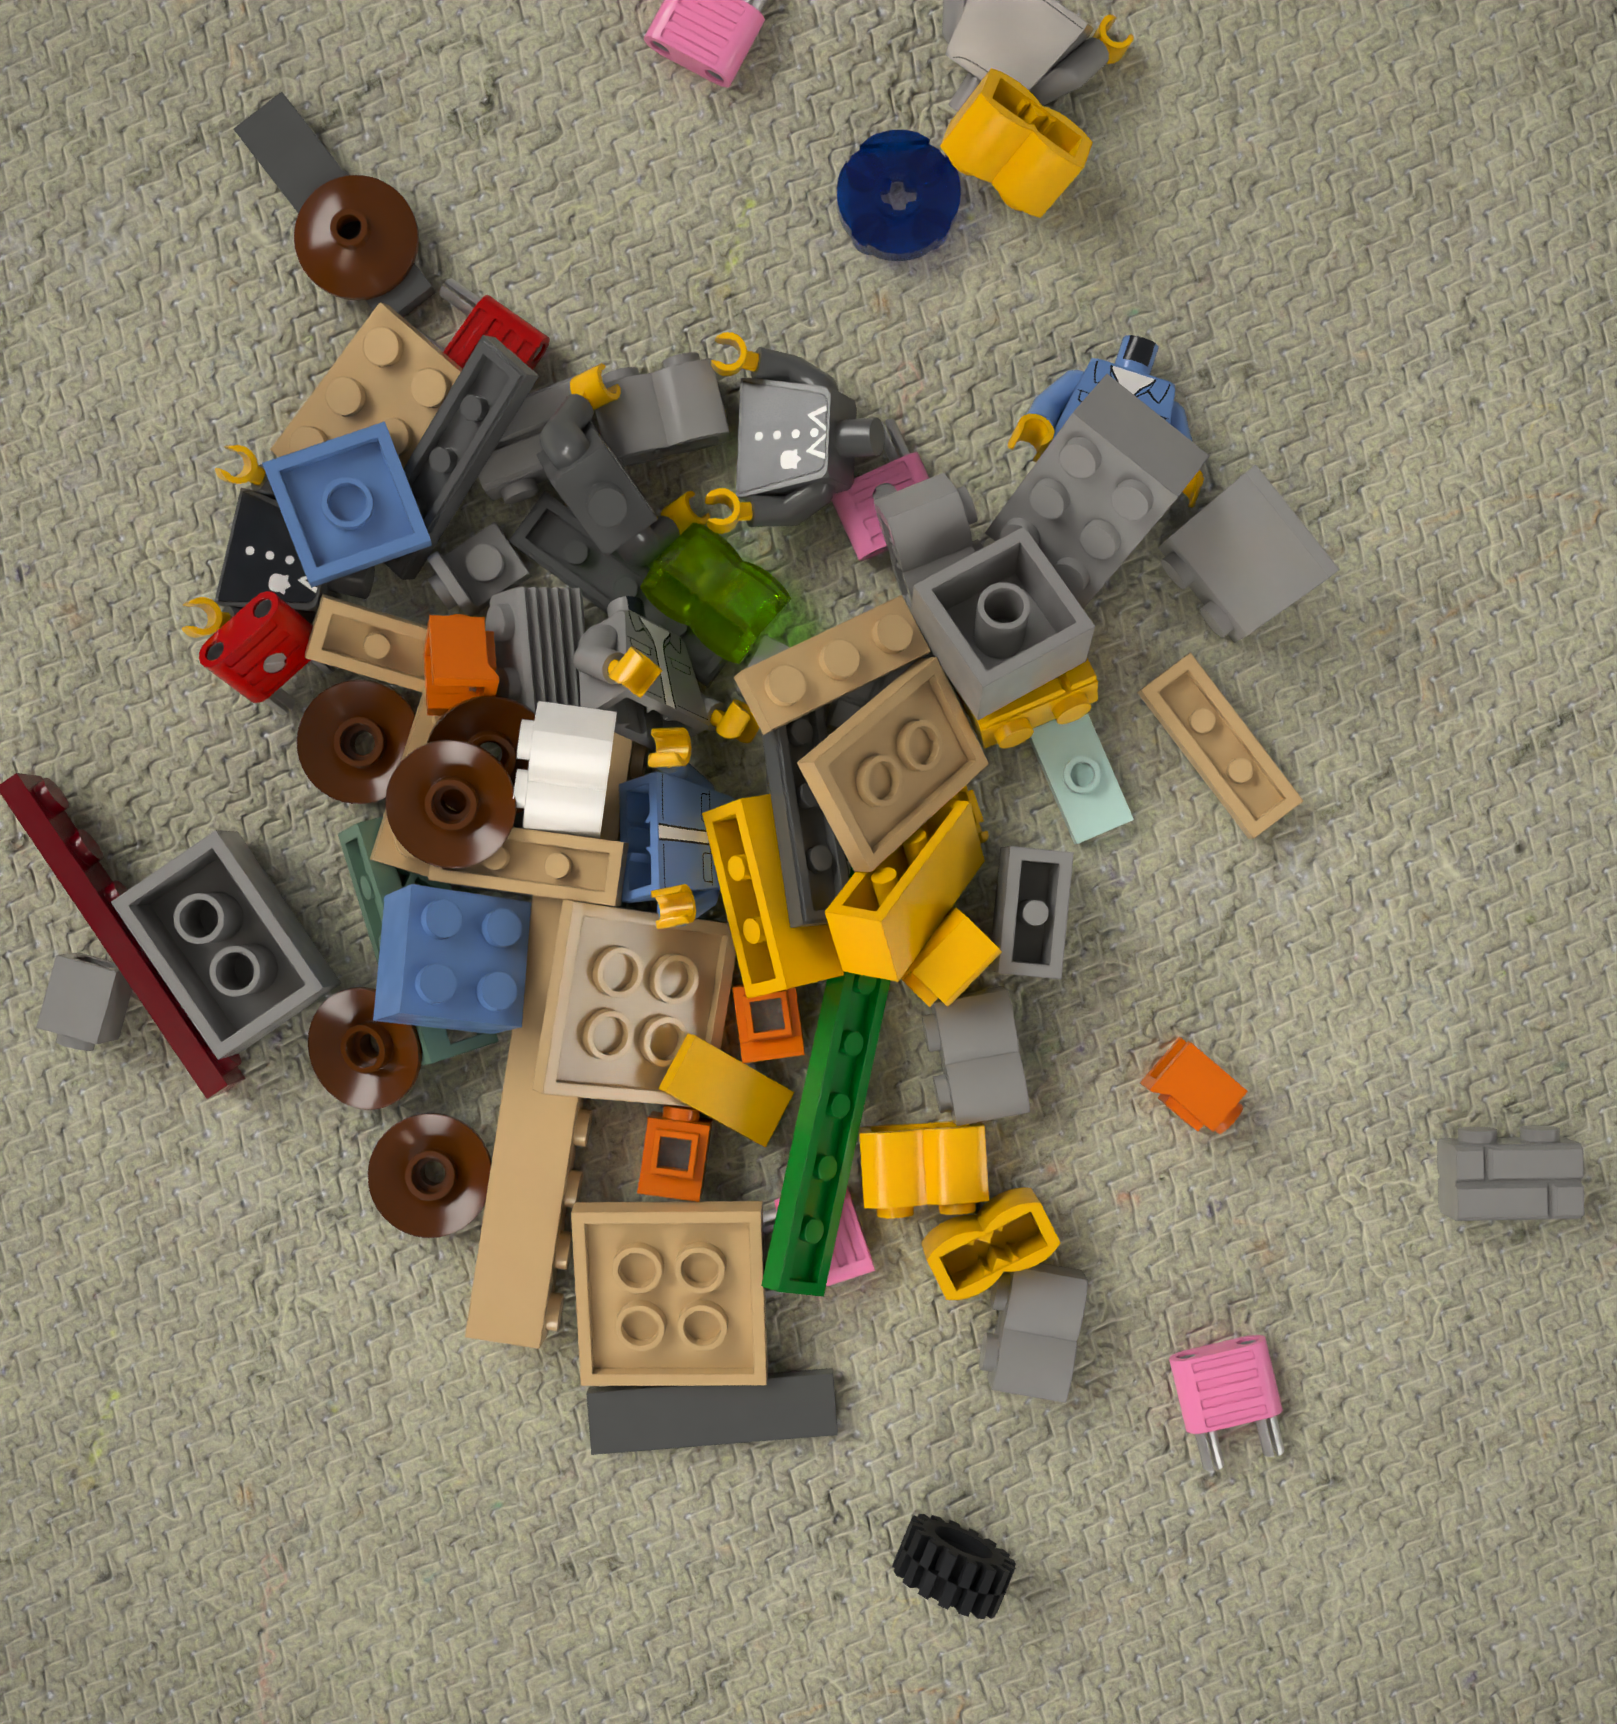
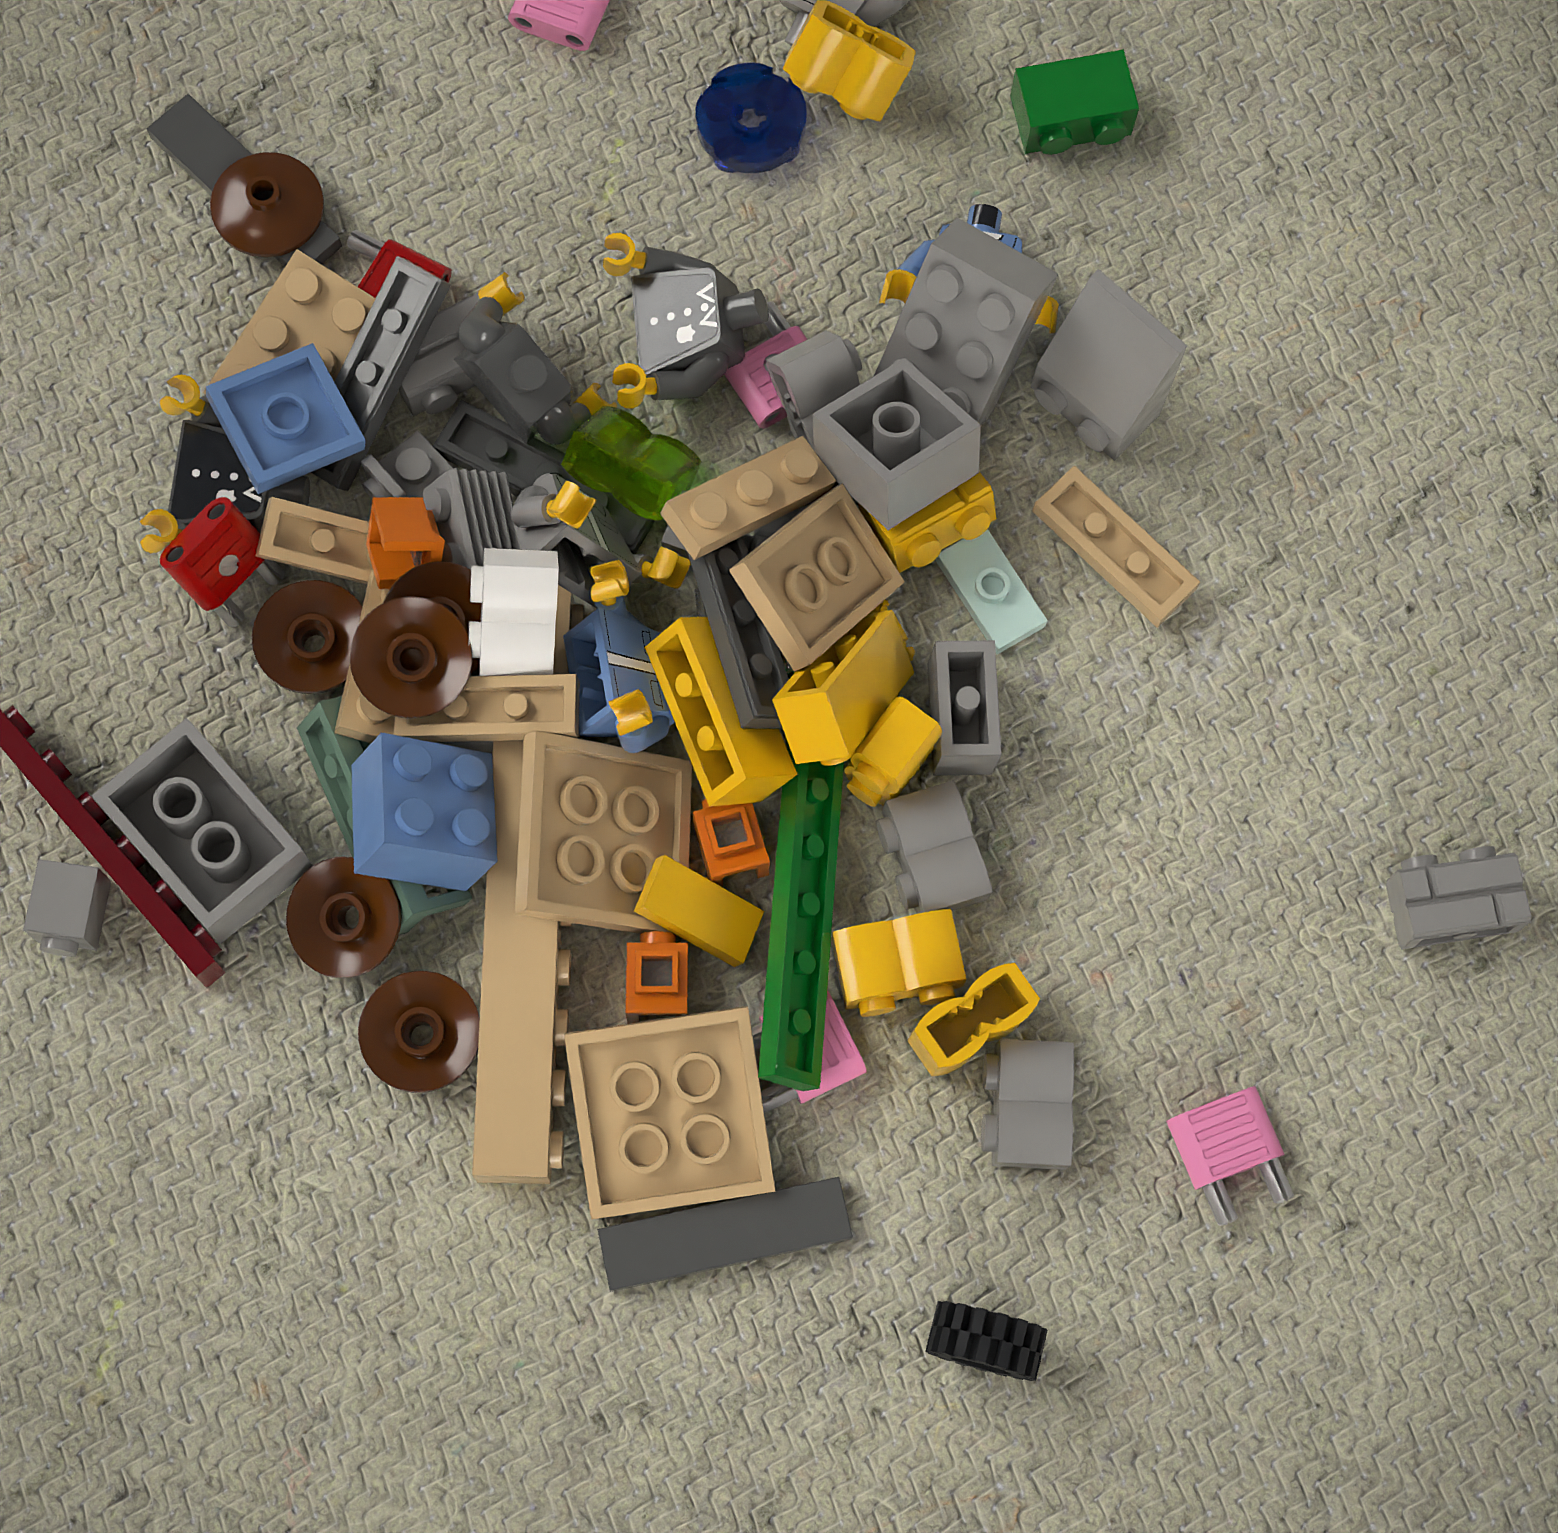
camera: 10 degrees left, 15 degrees down
light grey brick [596,352,732,467] -> none
orange window [1140,1037,1248,1134] -> none
none -> green brick [1010,49,1139,155]

